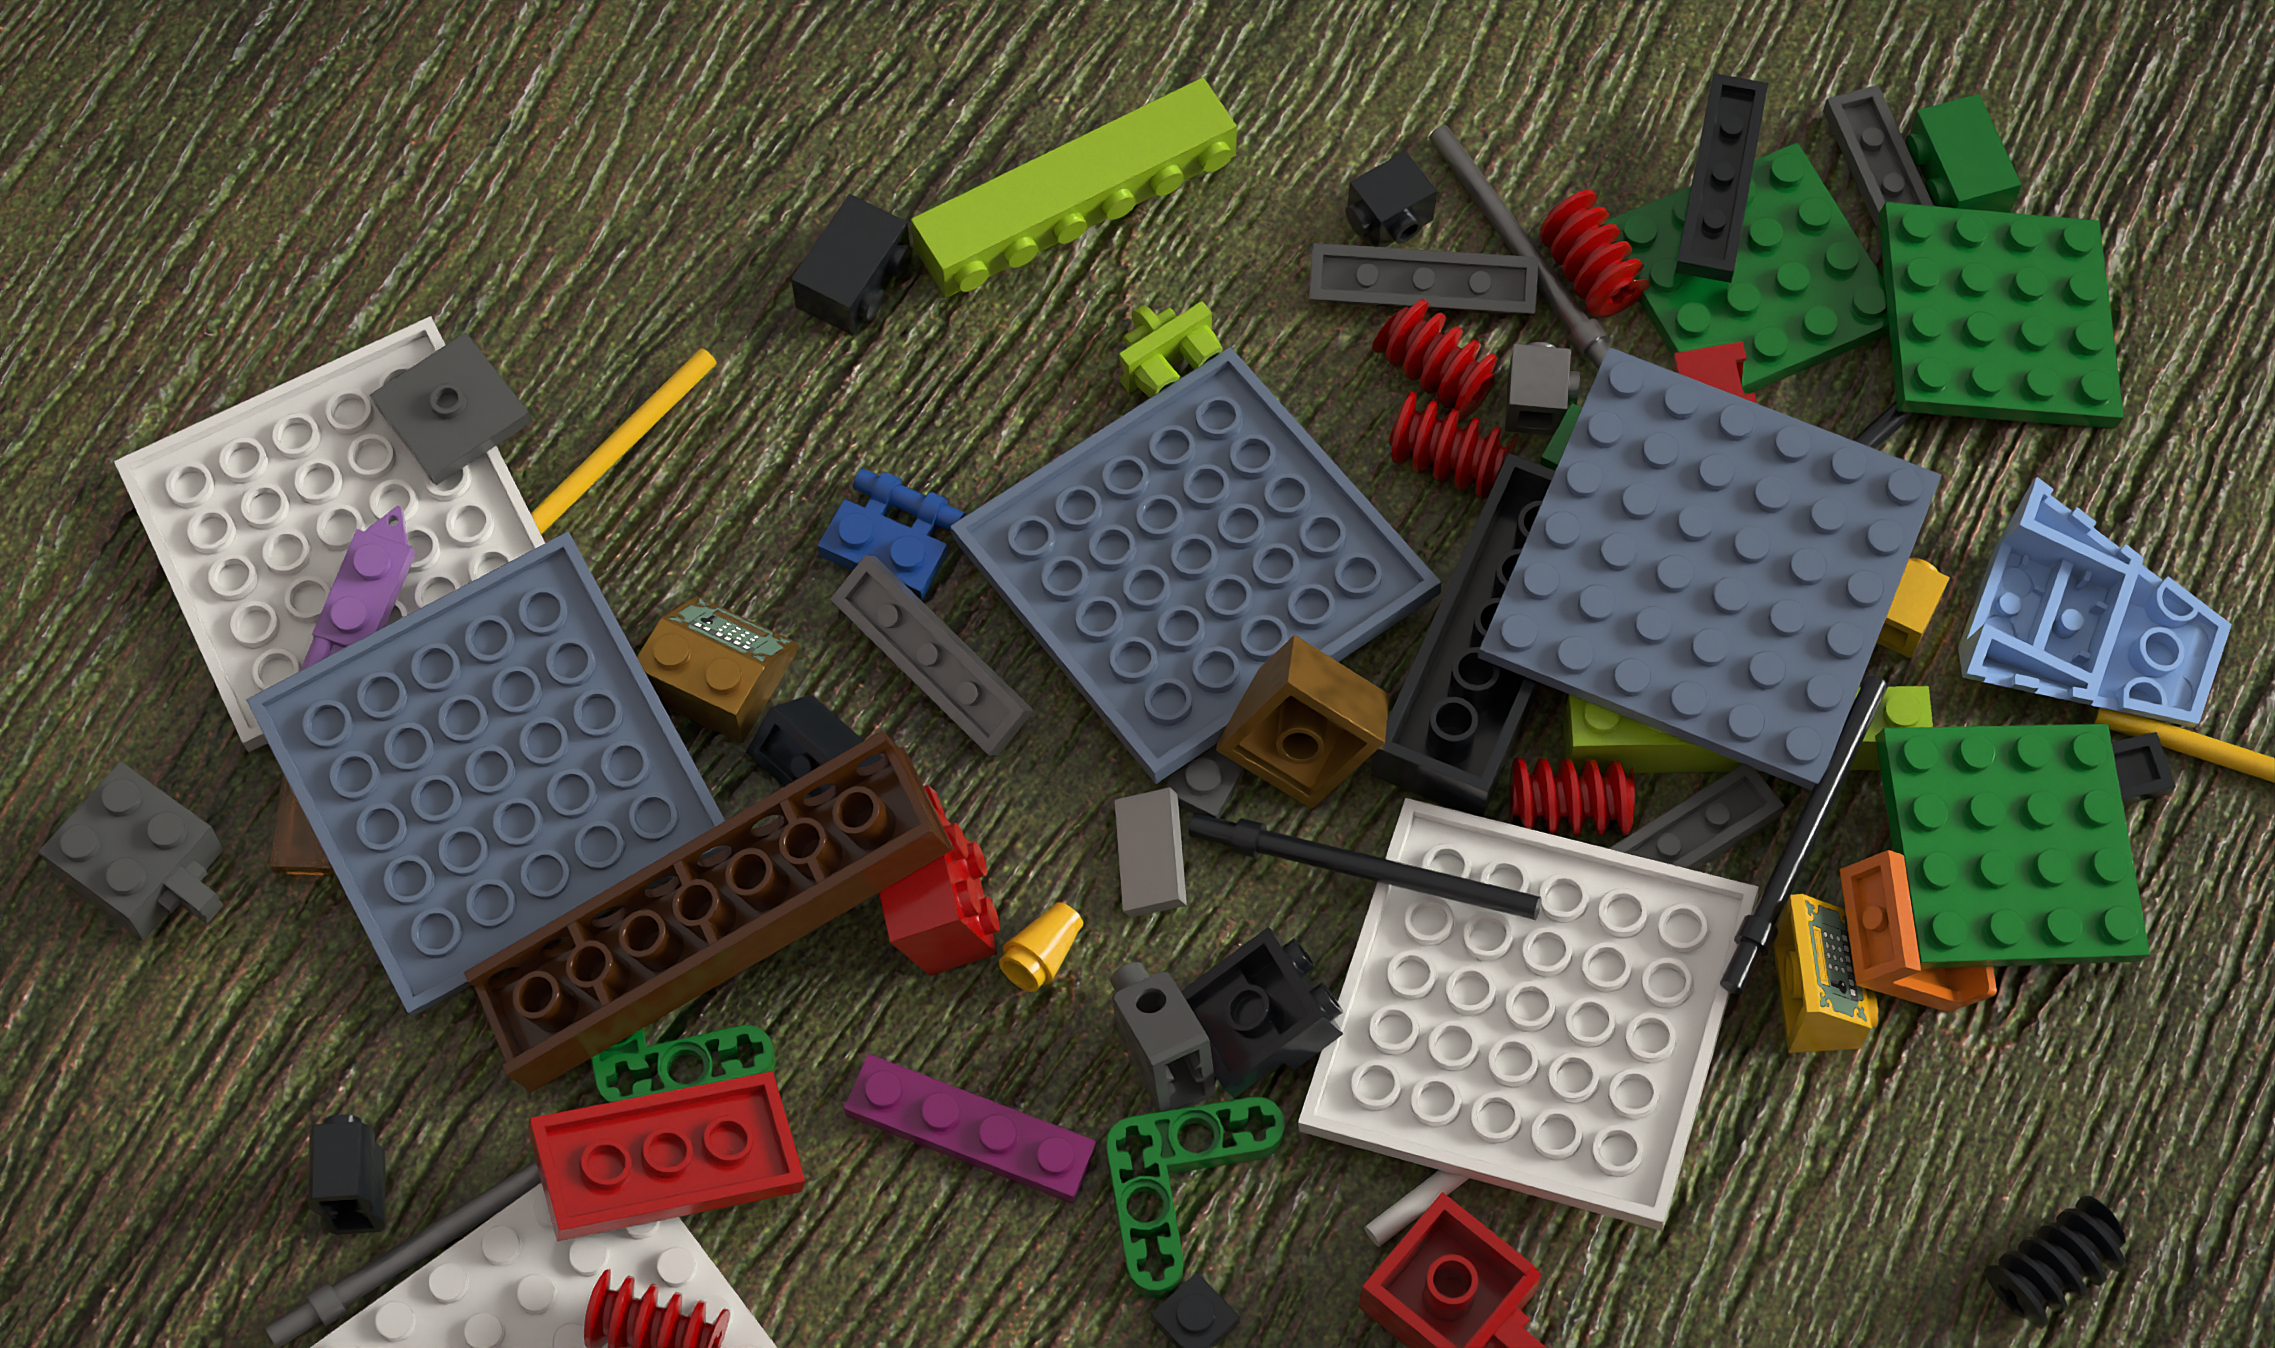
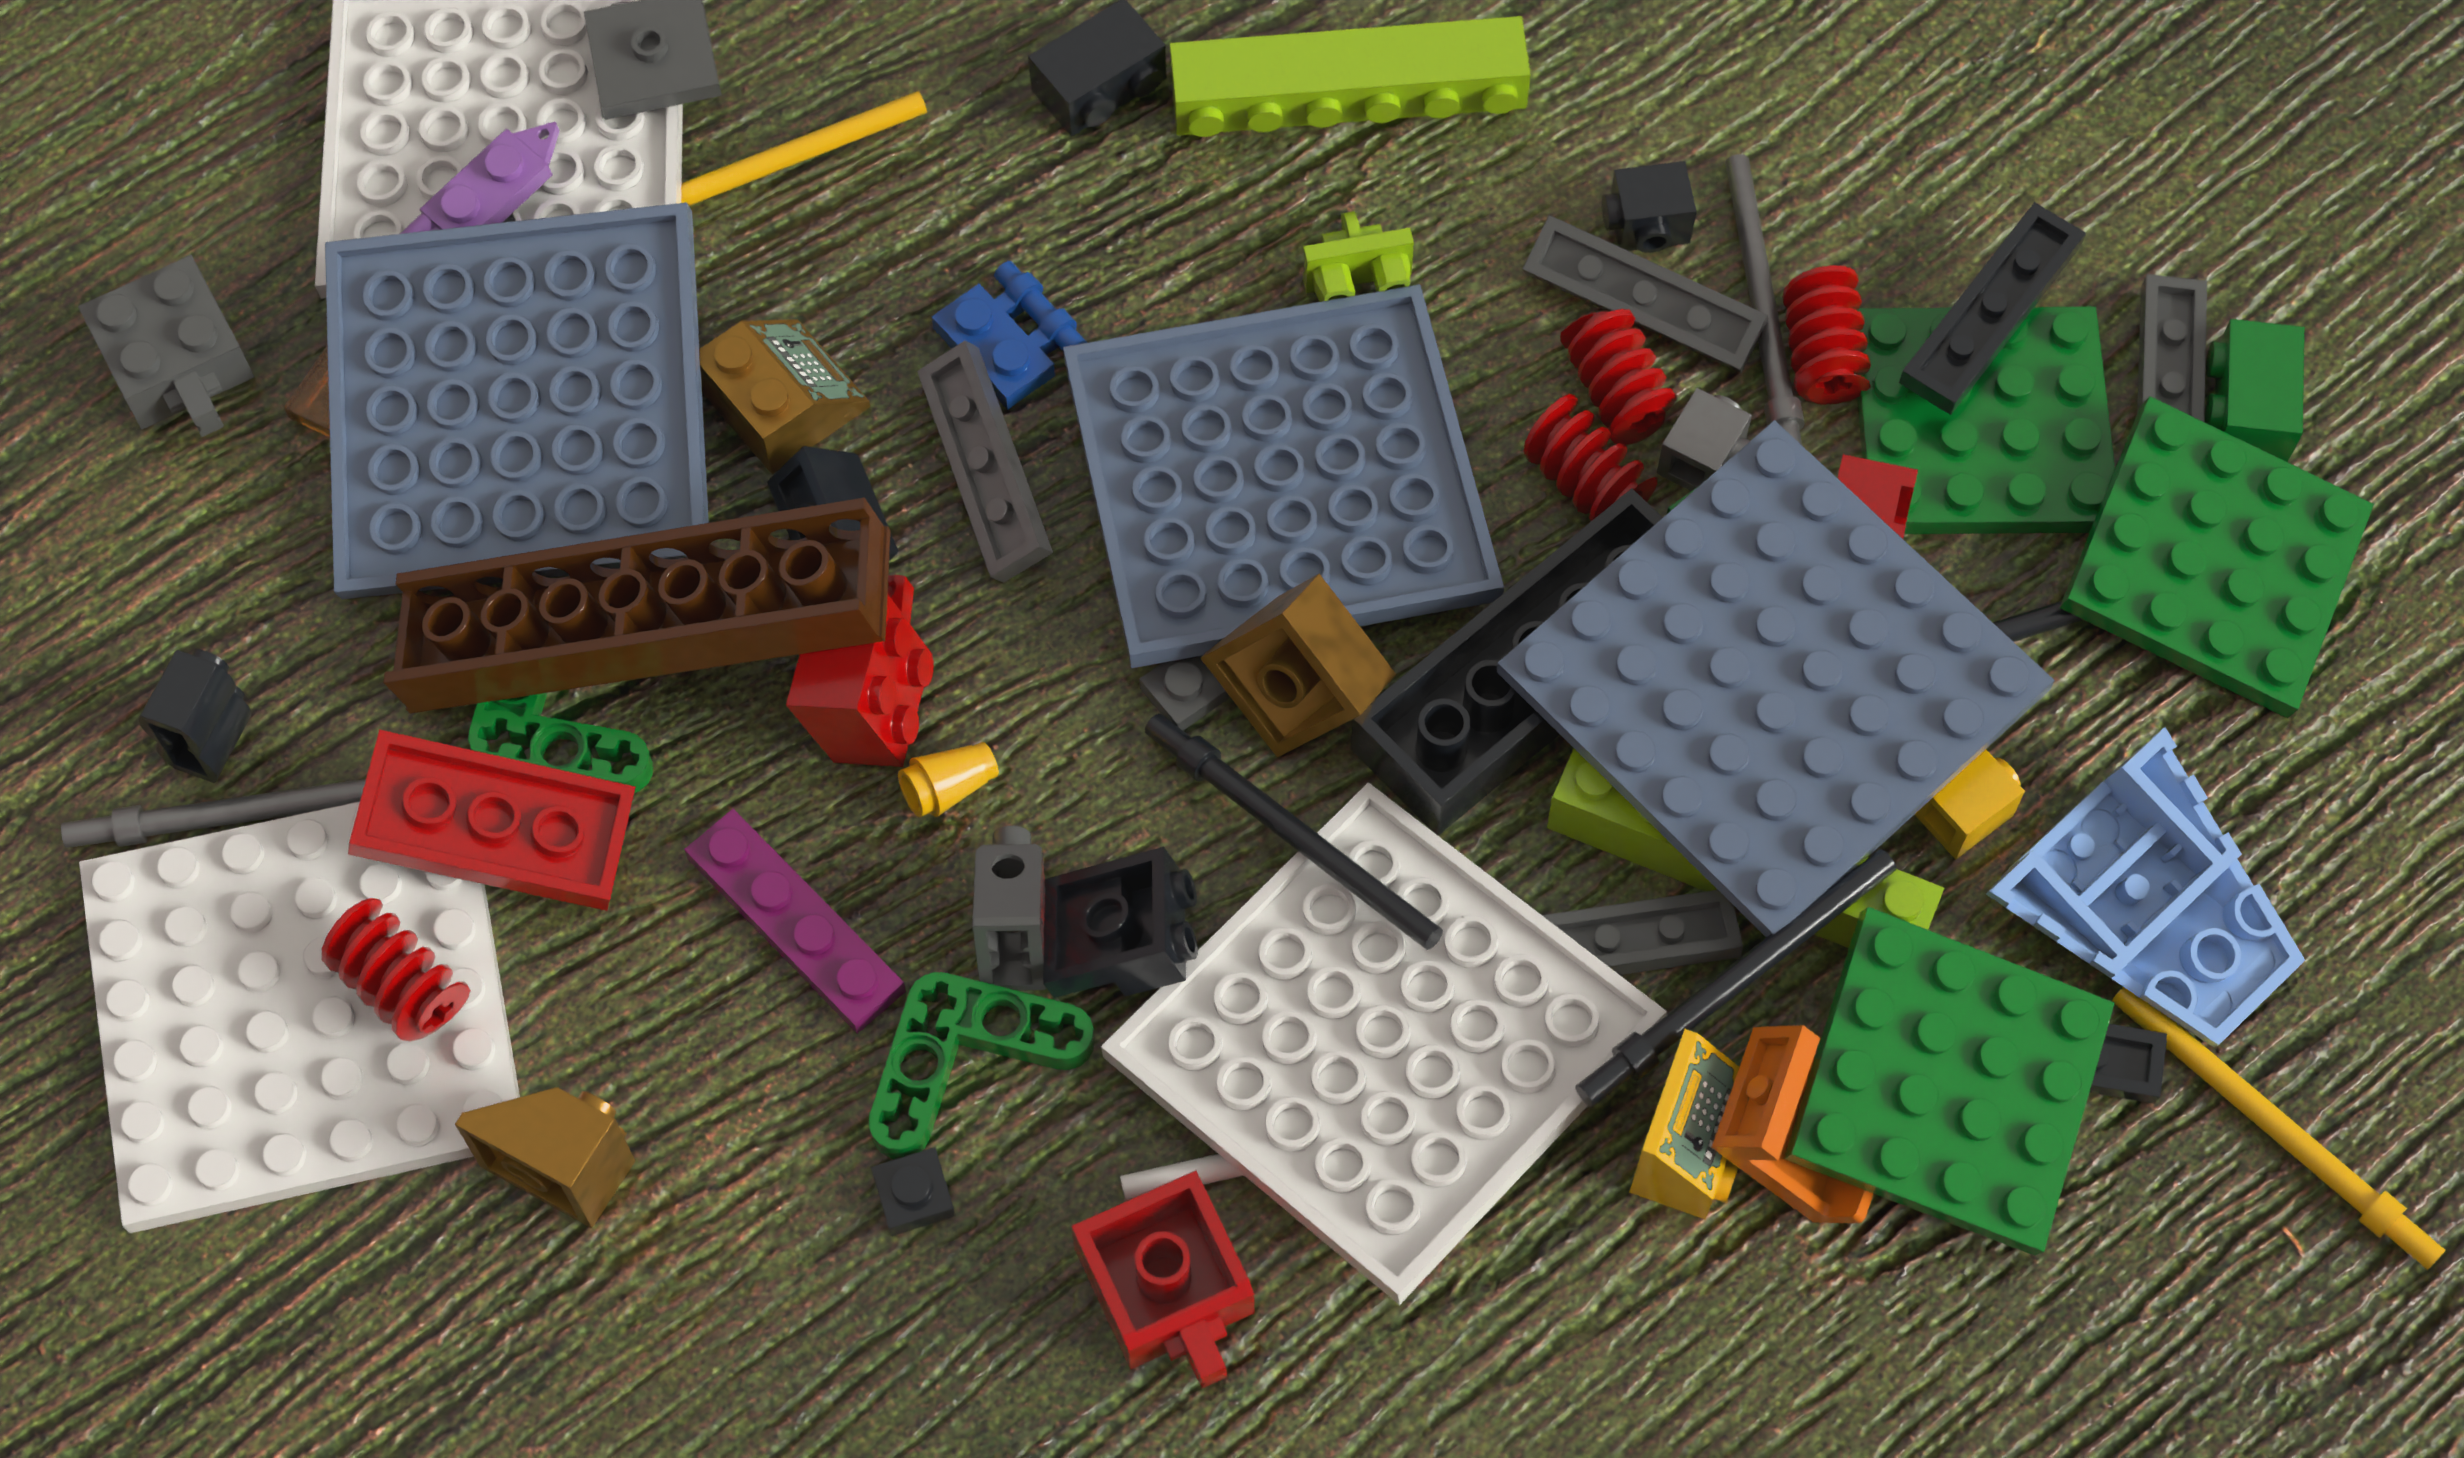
camera: 25 degrees right, 0 degrees up
light grey tile [1114,787,1187,918] -> none
red piece [1509,758,1635,837] -> none

